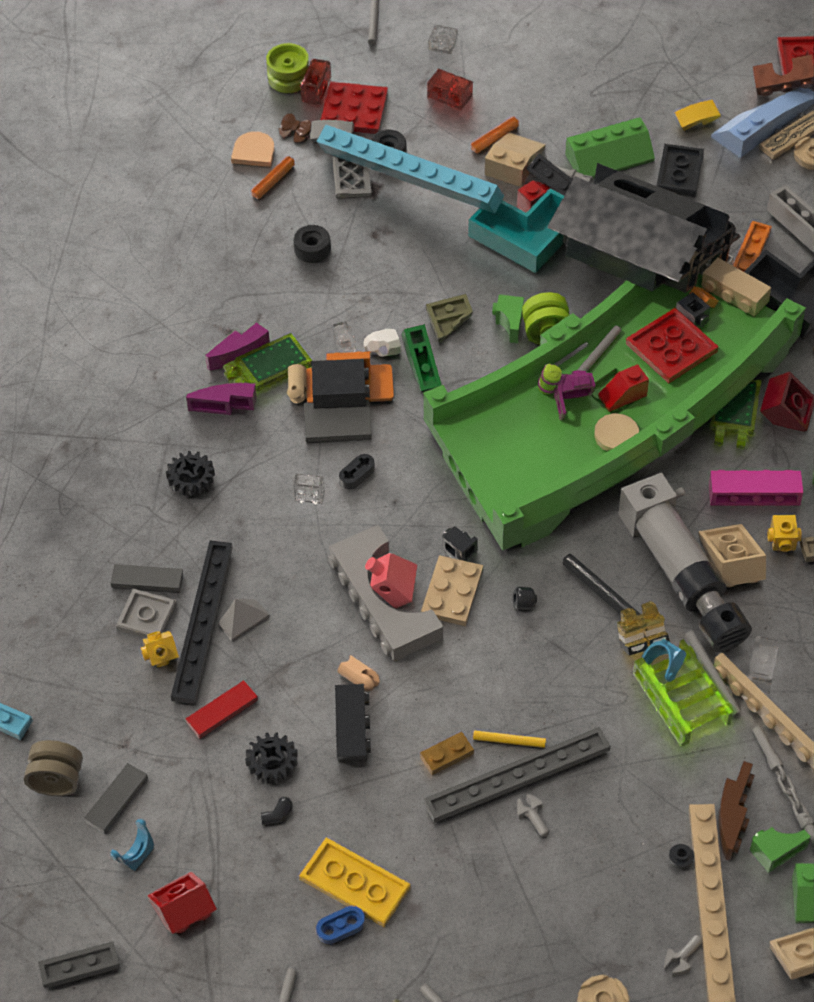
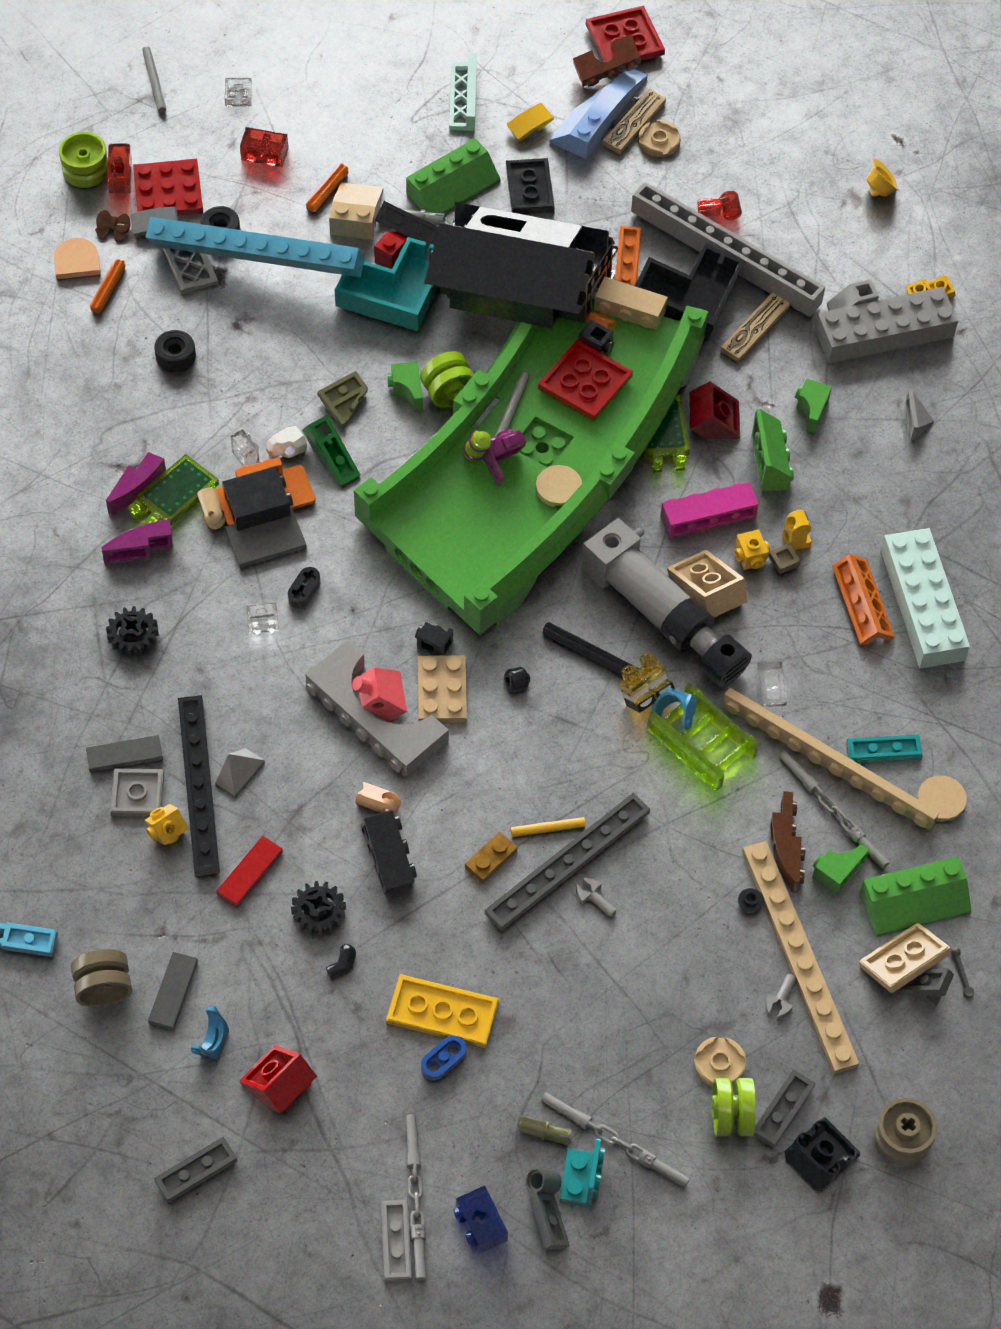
camera: 20 degrees left, 5 degrees up
red slope [598,364,649,412] -> none
light grey bar [685,630,741,716] -> none
none -> light aqua fence [449,53,477,131]

